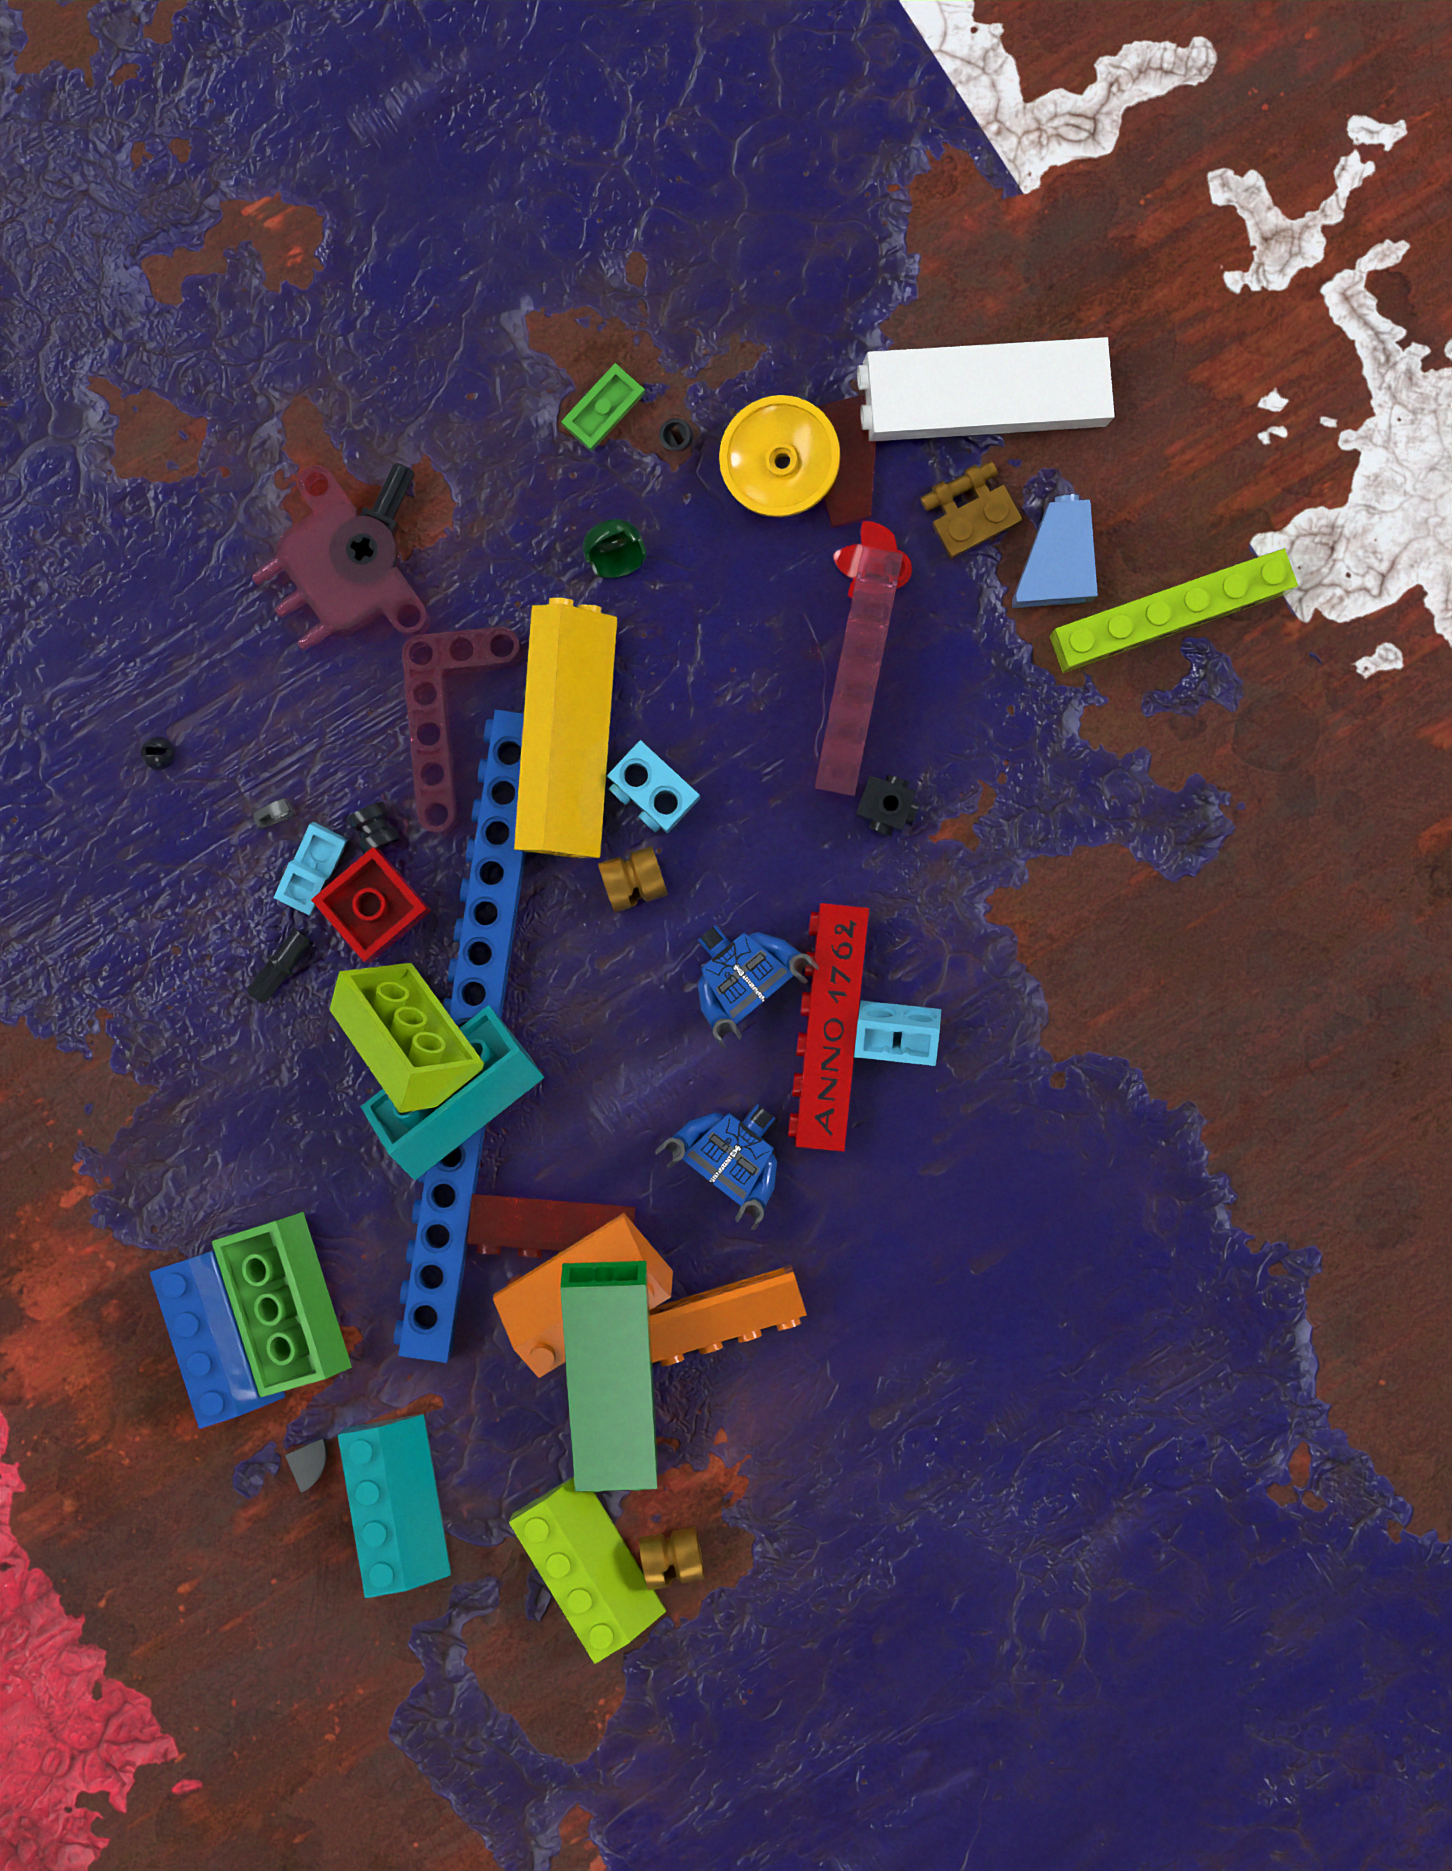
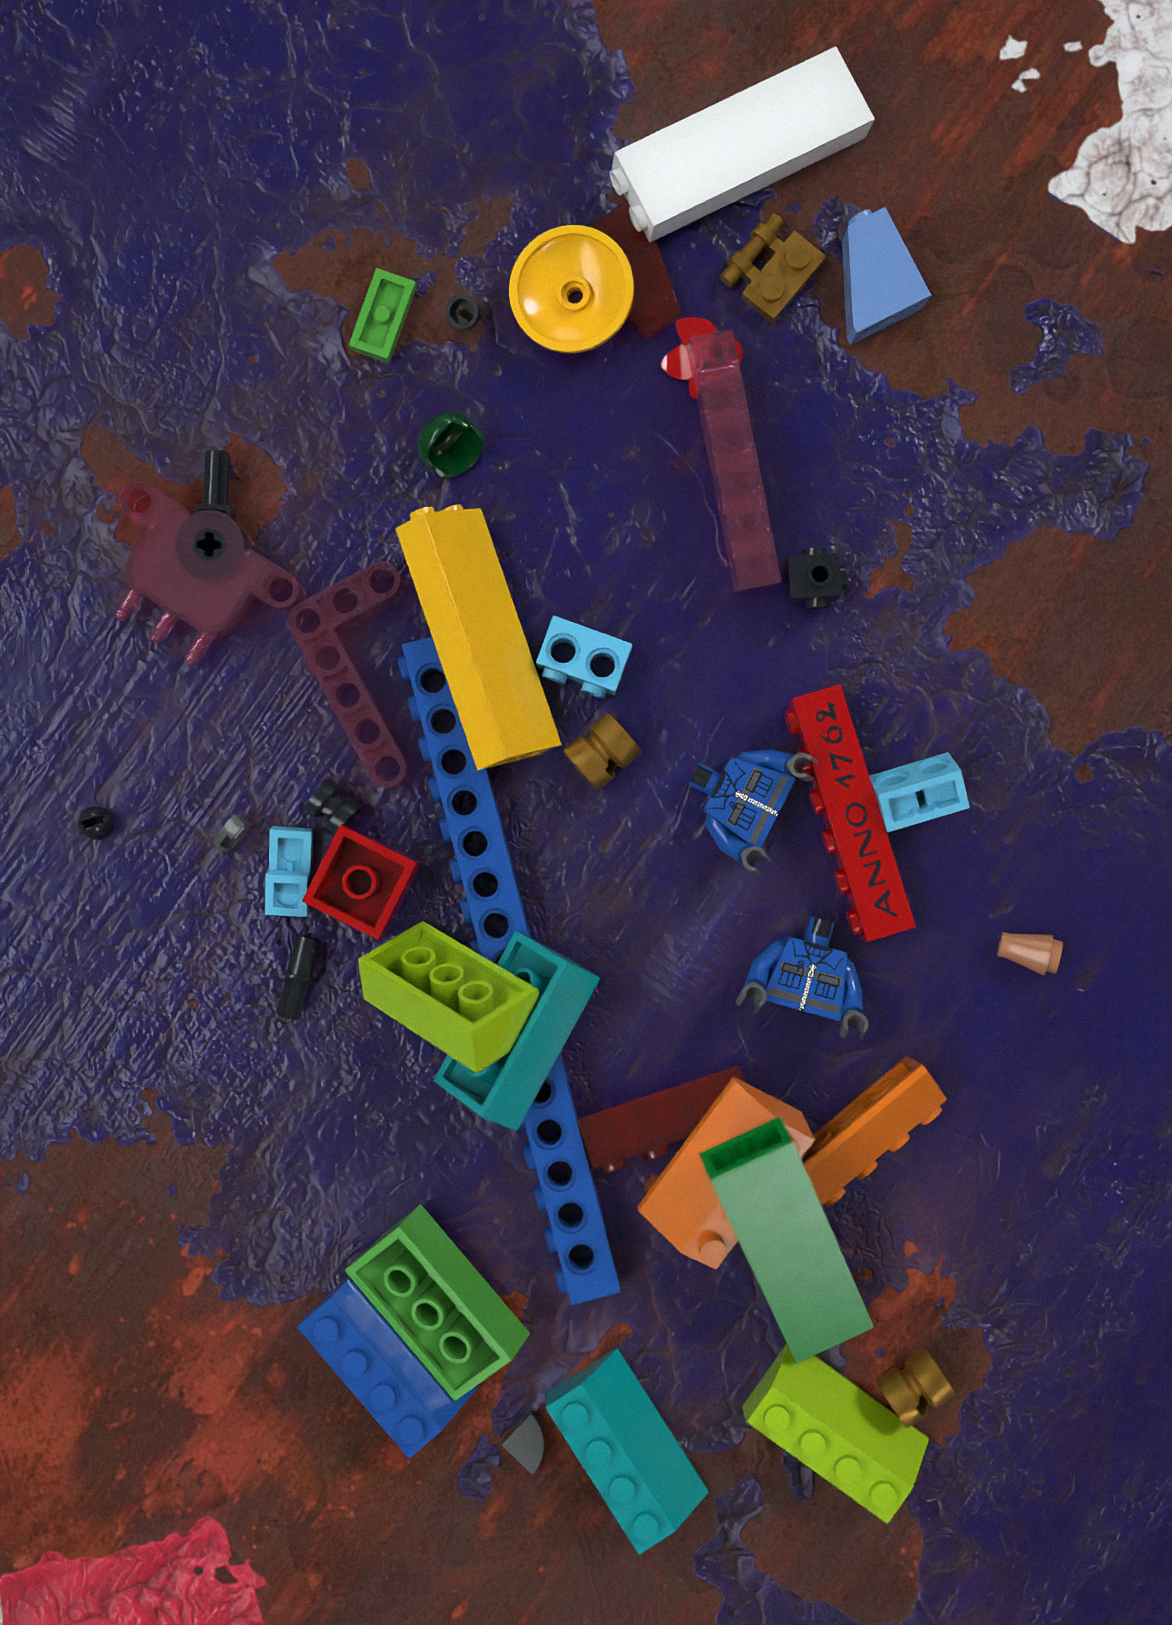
camera: 20 degrees left, 0 degrees up
lime brick [1050,548,1299,673] -> none
none -> nougat cone [997,932,1063,976]

